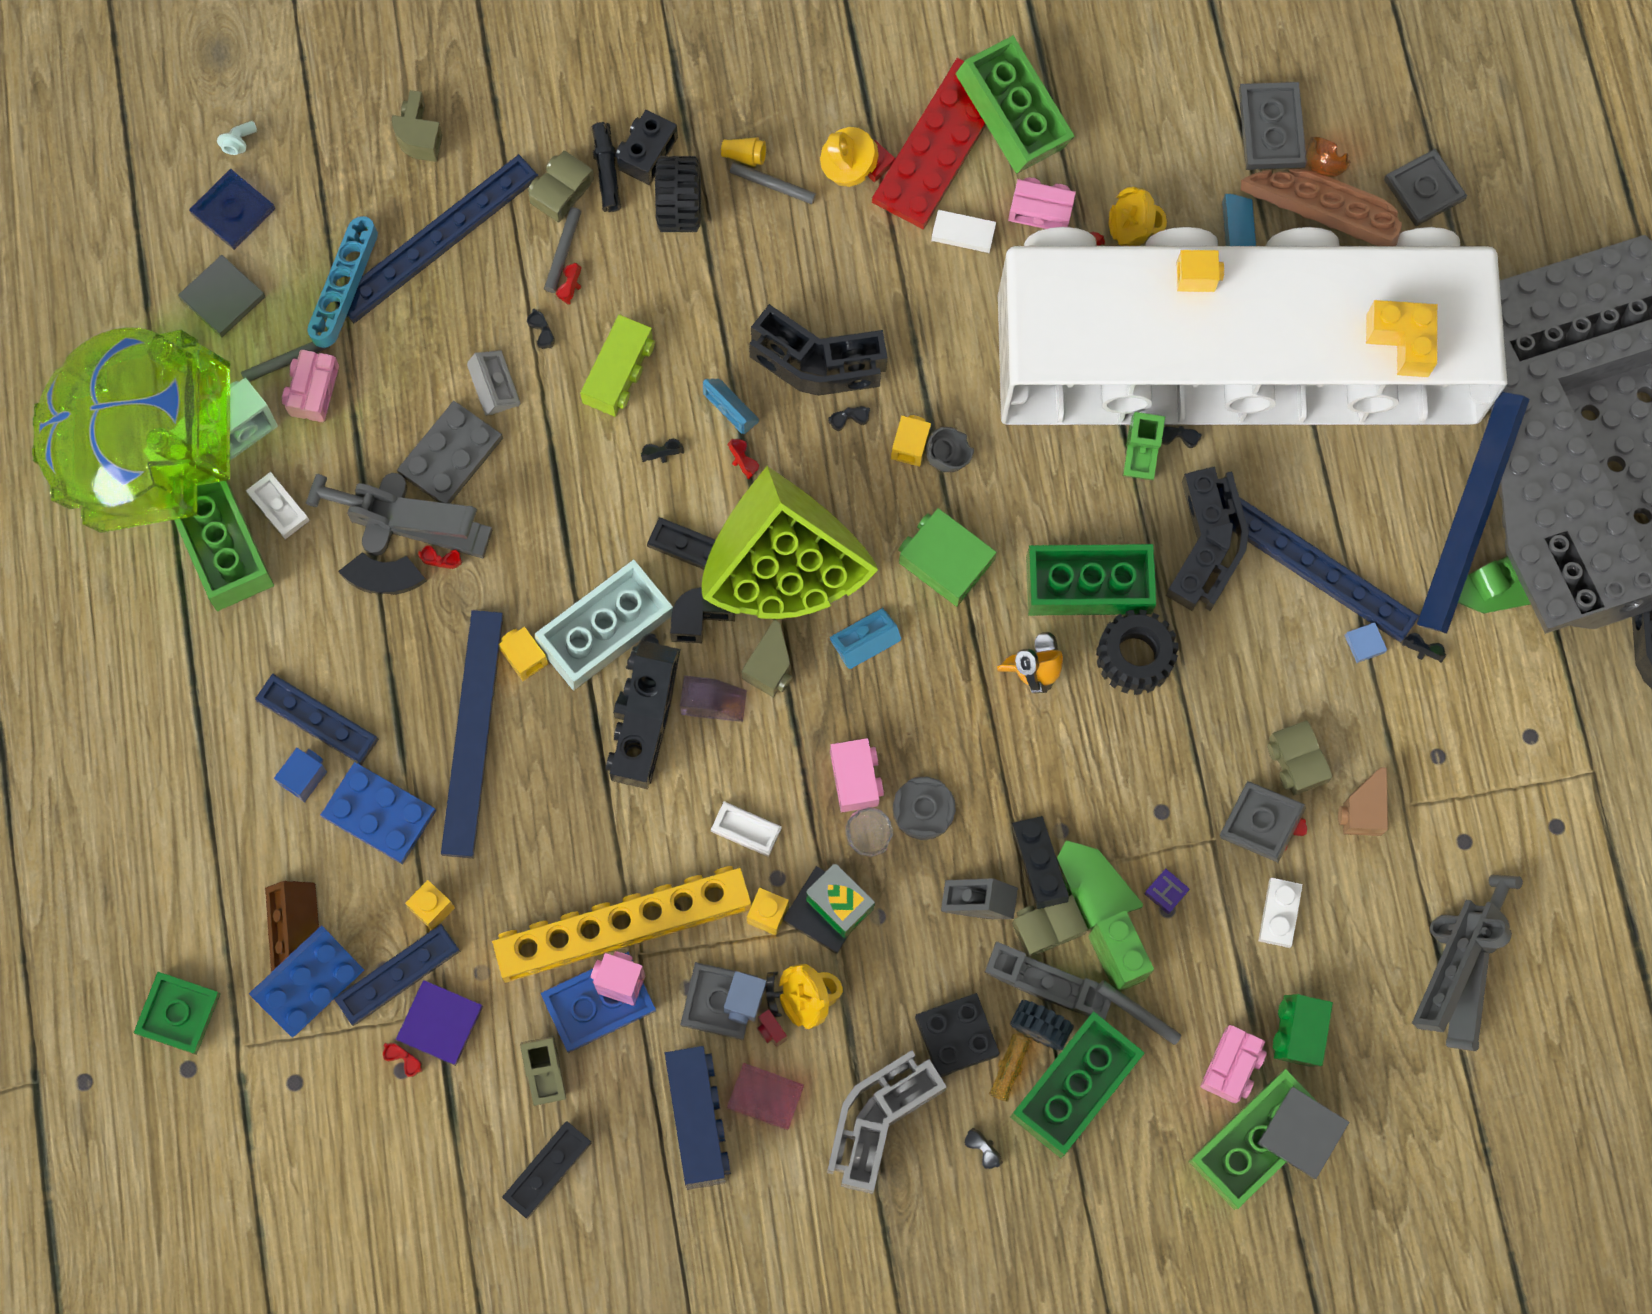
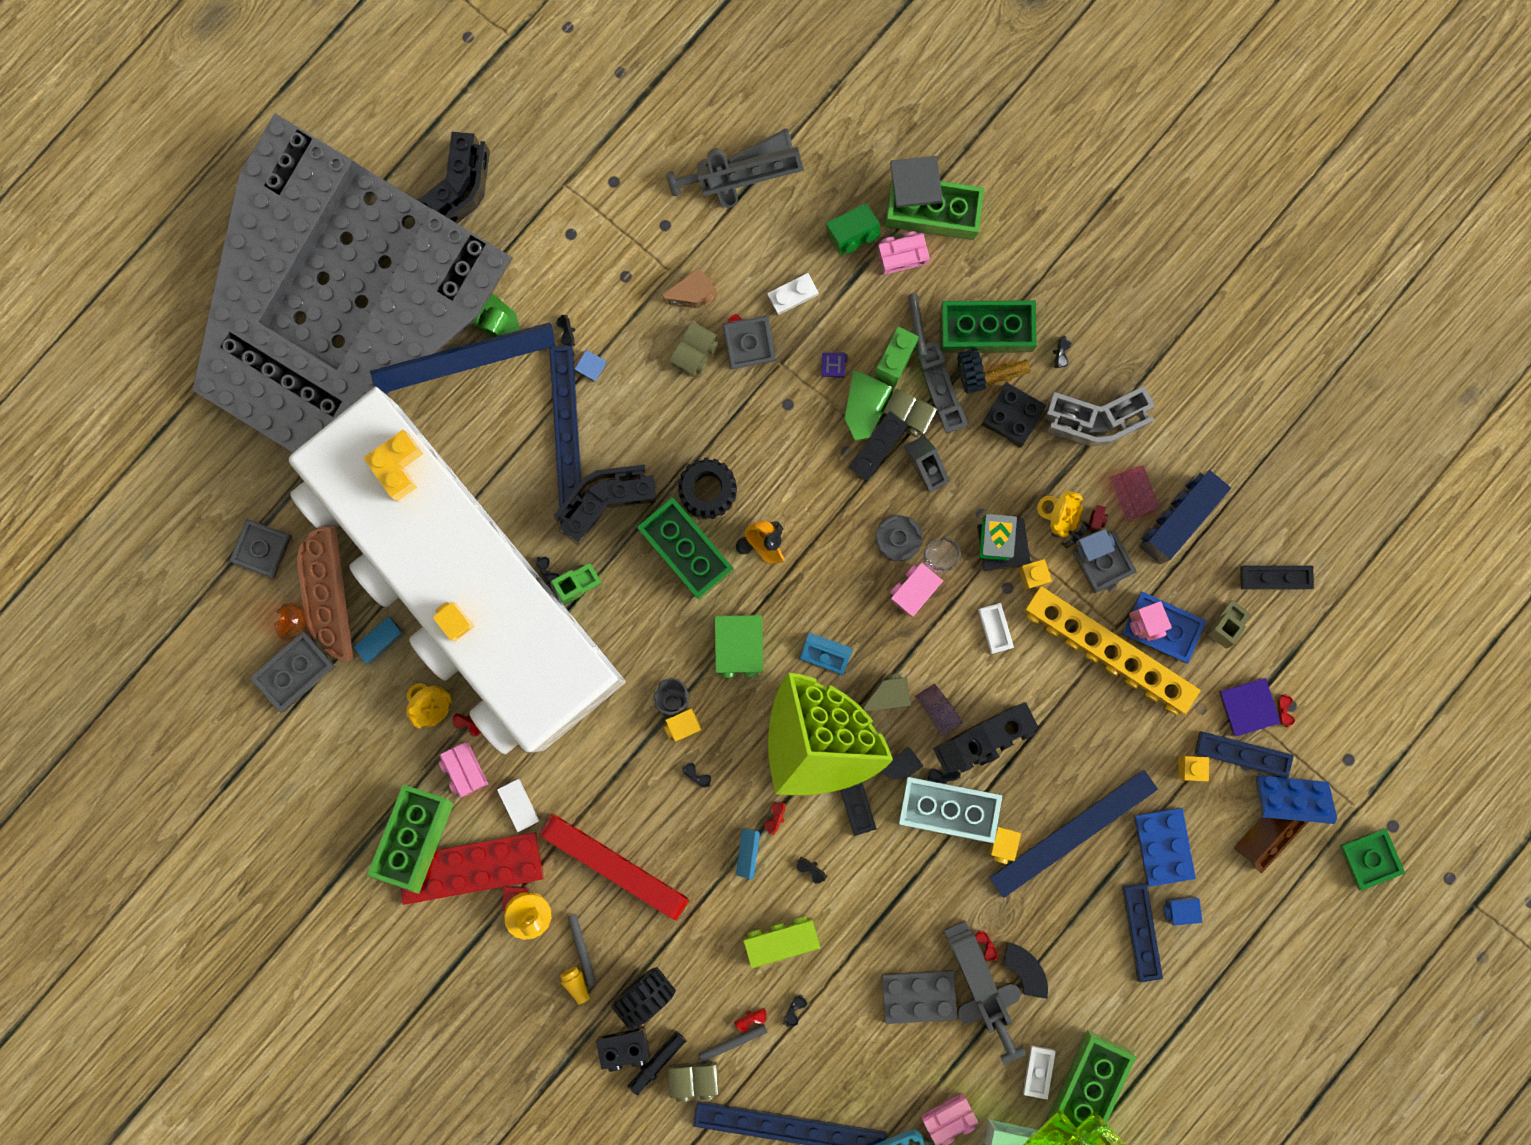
camera: 120 degrees left, 10 degrees up
light grey slope [467,350,521,416] -> none
black brick [749,304,888,396] -> none
none -> red beam [539,813,689,921]

